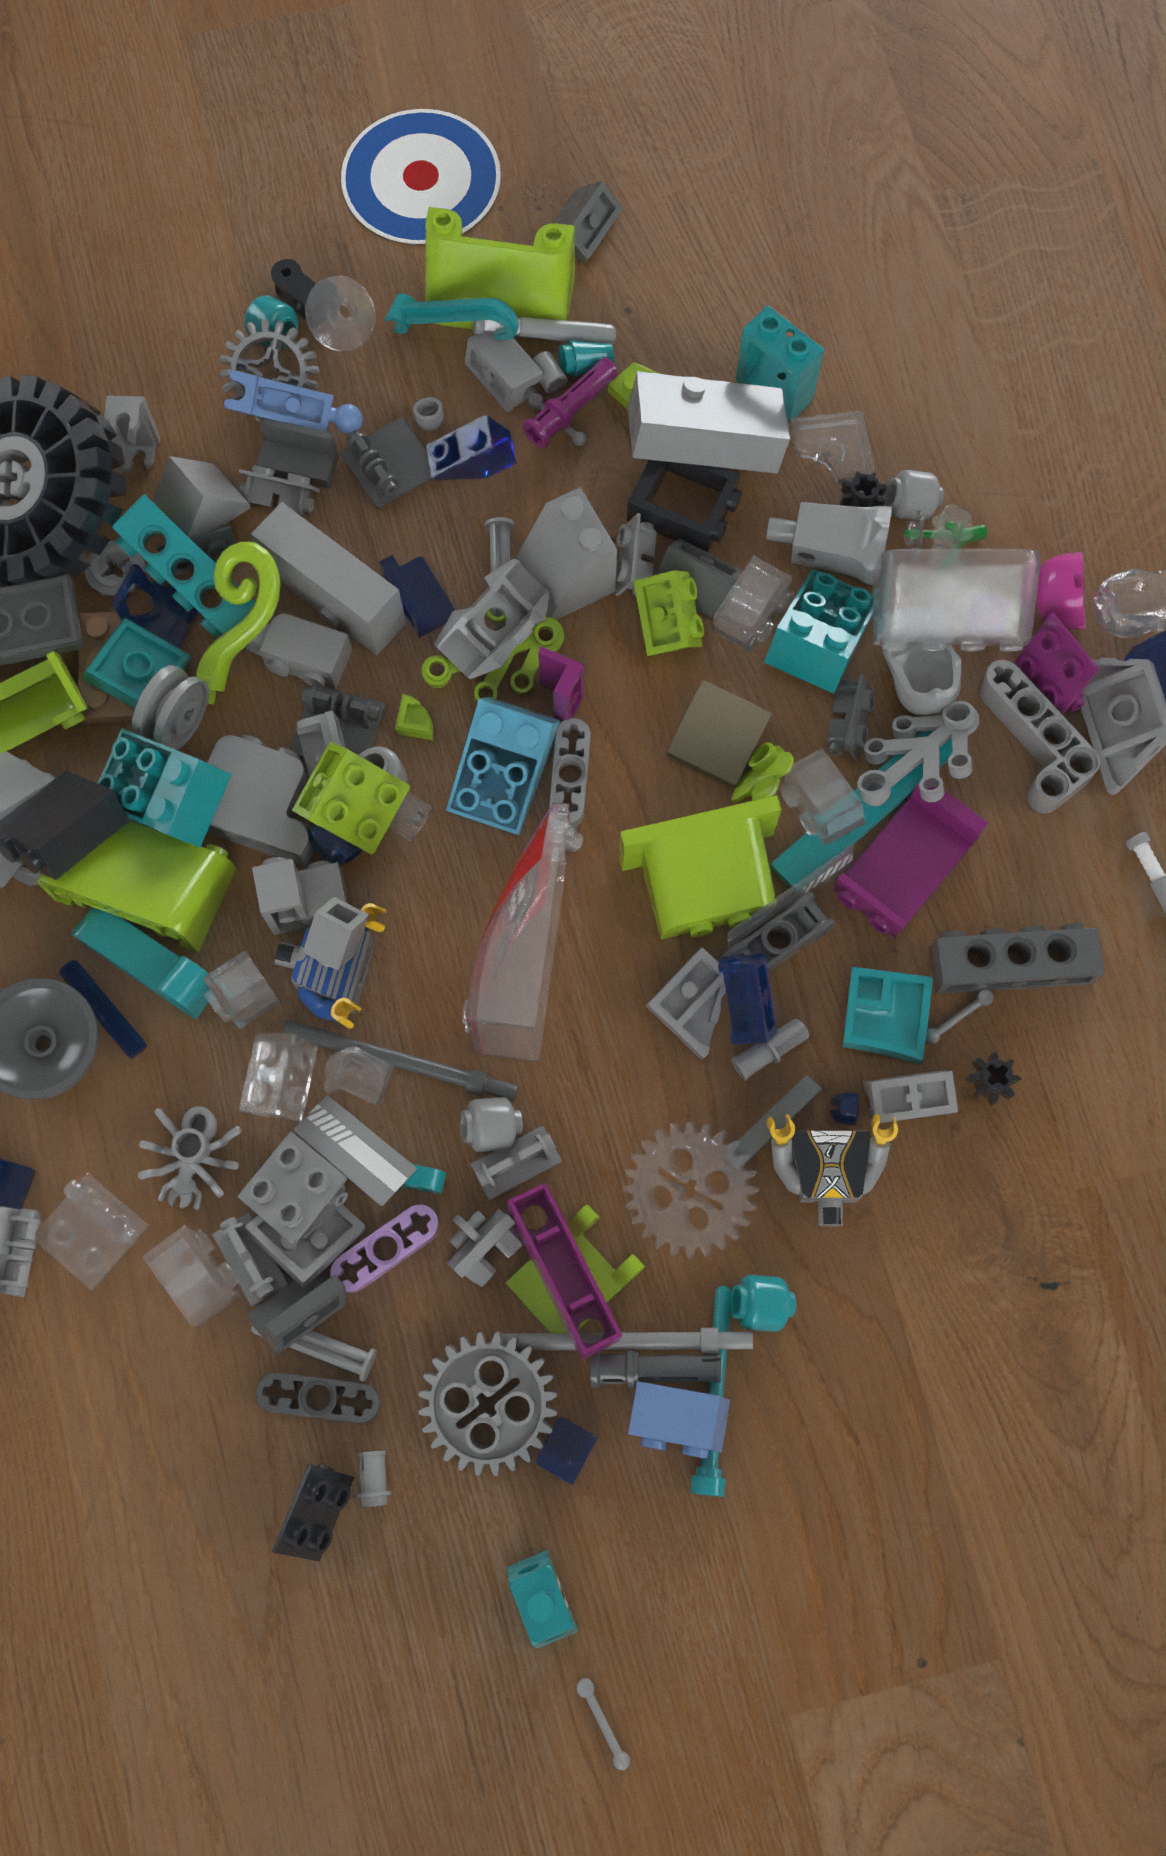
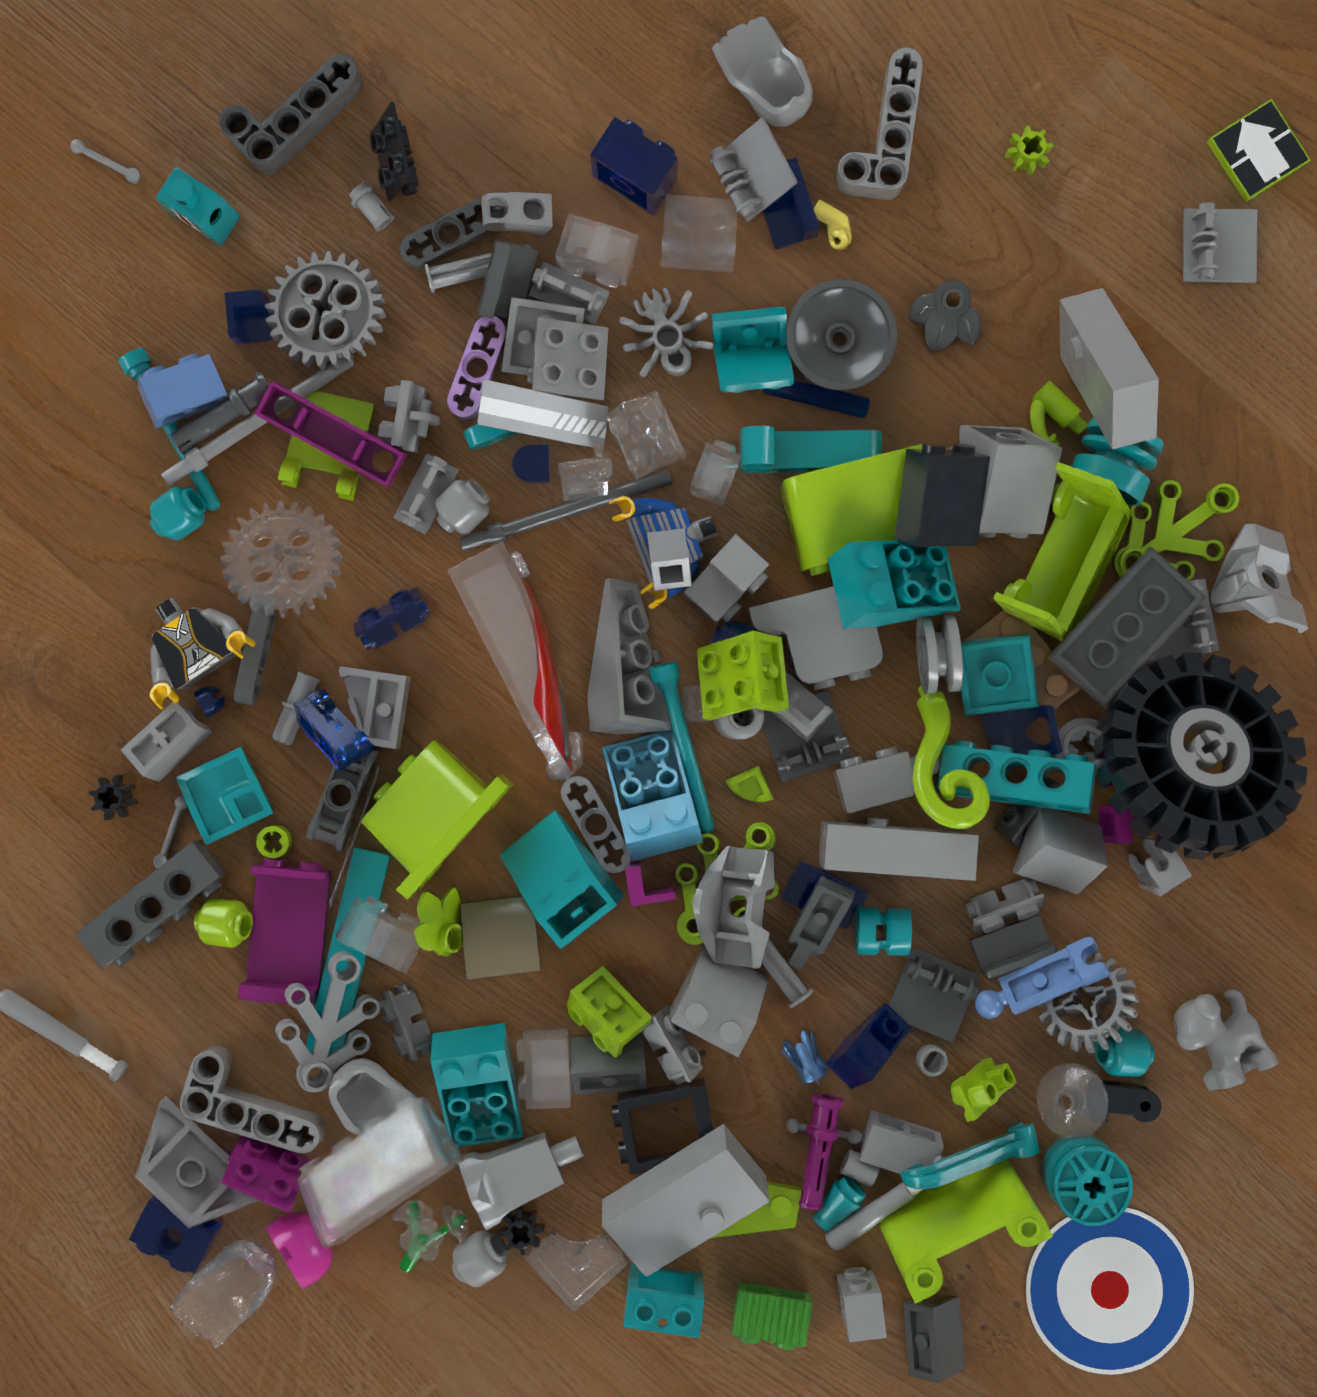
camera: 150 degrees right, 15 degrees up
none -> lime head [194,898,253,948]
none -> dark grey beam [219,54,363,175]
none -> lime bush [256,825,293,859]
none -> clear blue hinge [353,587,431,650]
none -> light grey leg [482,192,553,236]
none -> teal slope [500,809,625,950]
none -> clear blue tile [512,445,550,483]
none -> light grey wedge [587,578,673,735]
none -> clear blue brick [590,117,678,216]
none -> teal piece [649,661,715,834]
none -> teal bracket [712,306,794,393]
none -> bright green brick [731,1281,813,1350]
none -> flat silver piece [779,1030,828,1087]
none -> dark grey hinge [788,876,855,970]
none -> light grey brick [836,1267,887,1343]
none -> teal wheel [854,906,912,956]
none -> lime hips [950,1057,1016,1122]
none -> teal wheel [1041,1134,1133,1226]
none -> magenta tile [1099,805,1135,844]
none -> light grey animal [1173,988,1279,1091]

